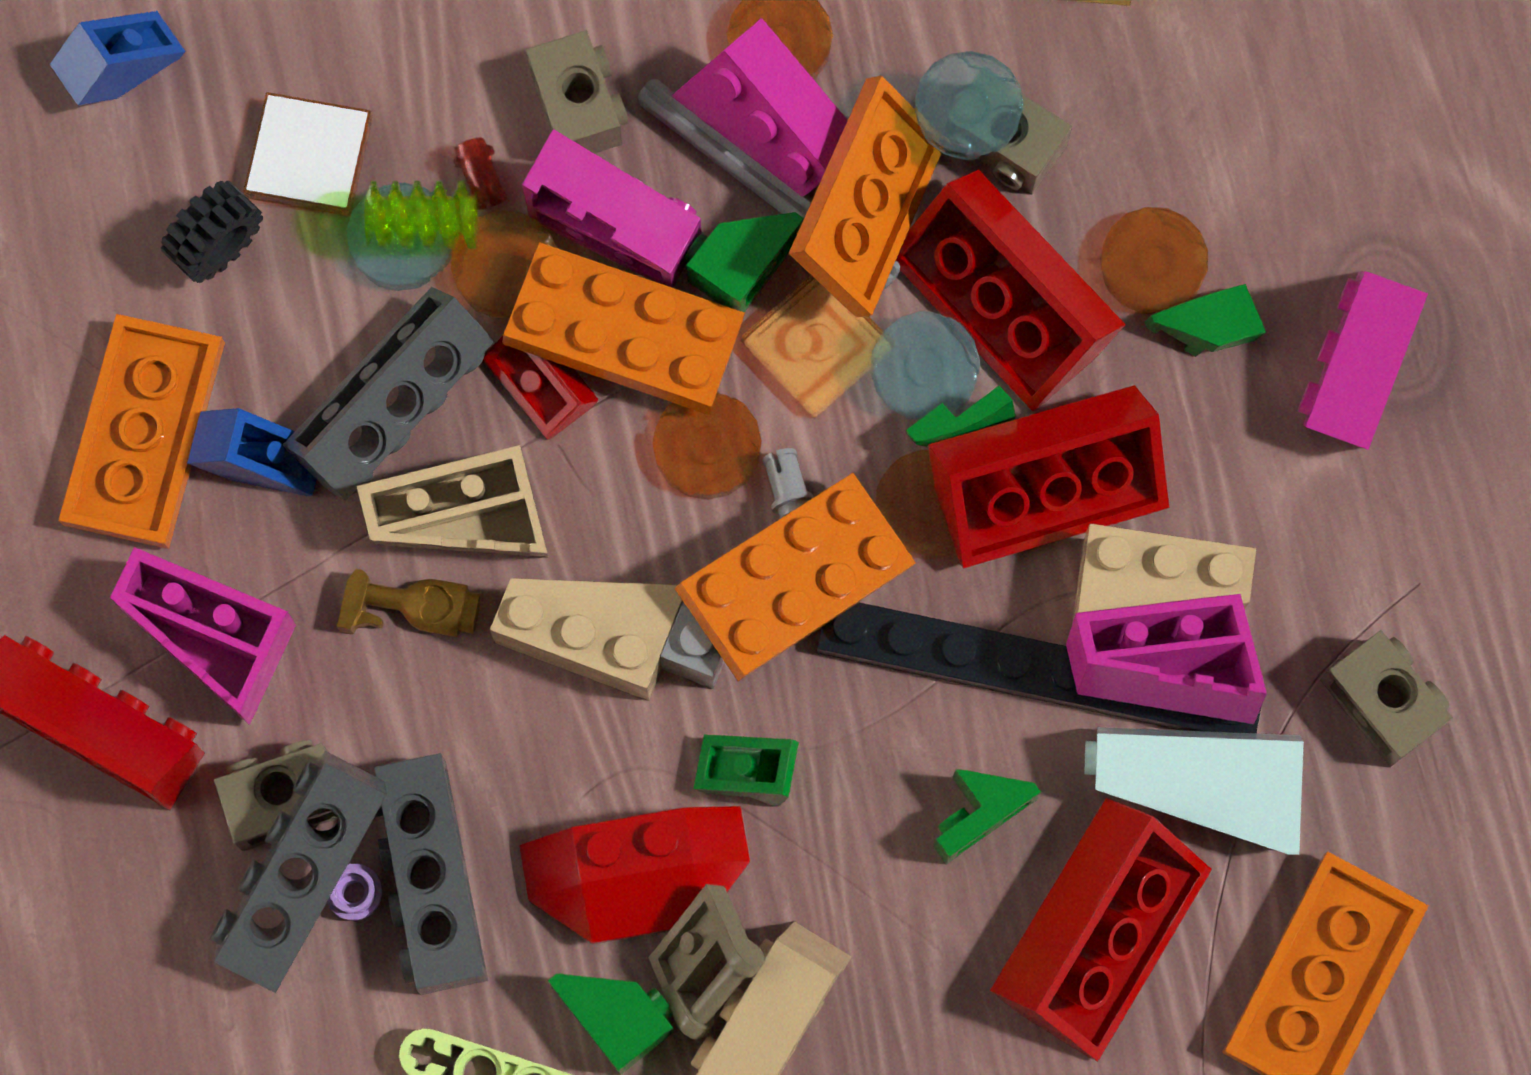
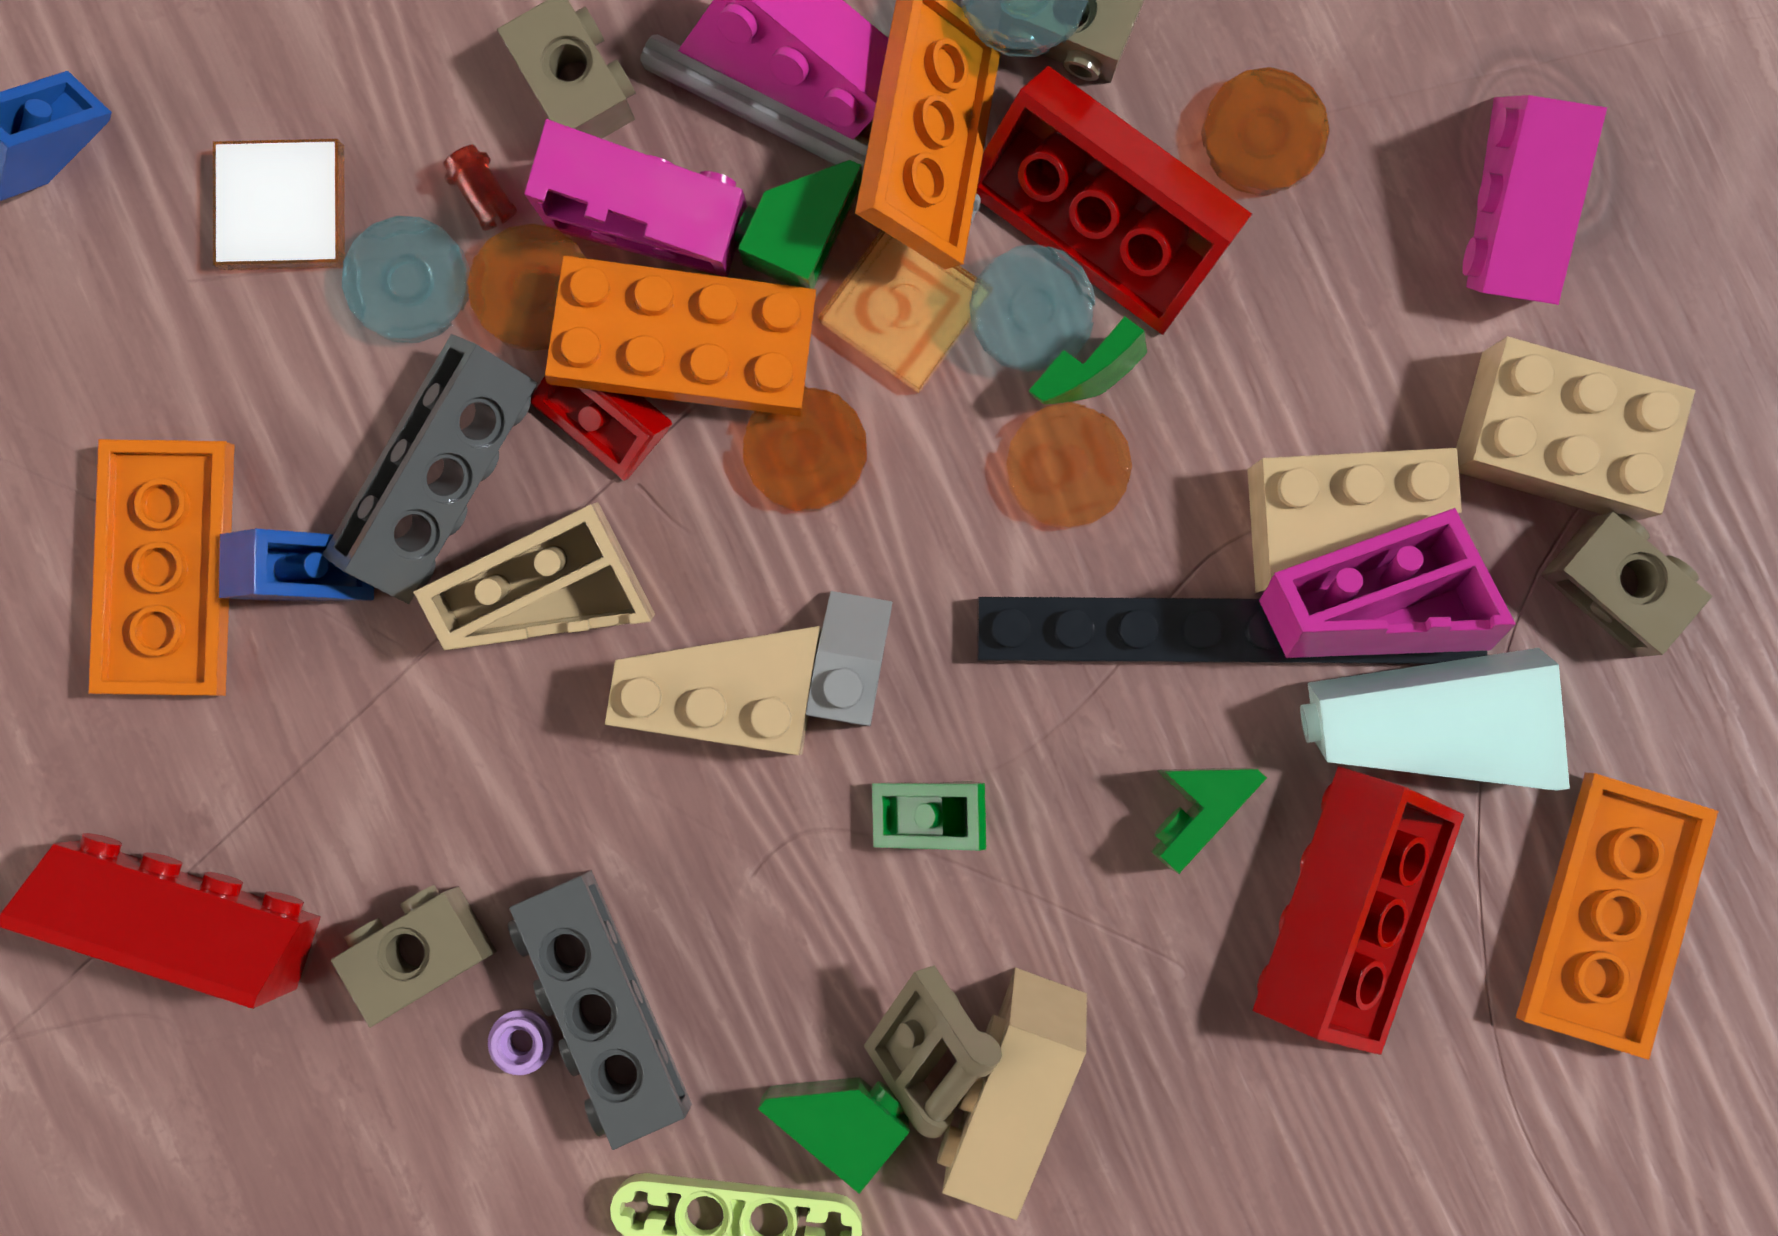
camera: 10 degrees left, 10 degrees up
dark pink wedge [110,547,296,725] -> none
black tyre [161,180,263,283] -> none
dark grey brick [210,751,387,993] -> none
pearl gold piece [337,568,481,637] -> none
clear neon green piece [364,180,478,250] -> none
red wedge [519,806,750,945] -> none
orange plate [675,473,916,682] -> none
light grey pin [762,448,814,519] -> none
red slope [928,385,1170,569] -> none
green slope [1144,284,1266,357] -> none
none -> tan brick [1456,336,1695,521]

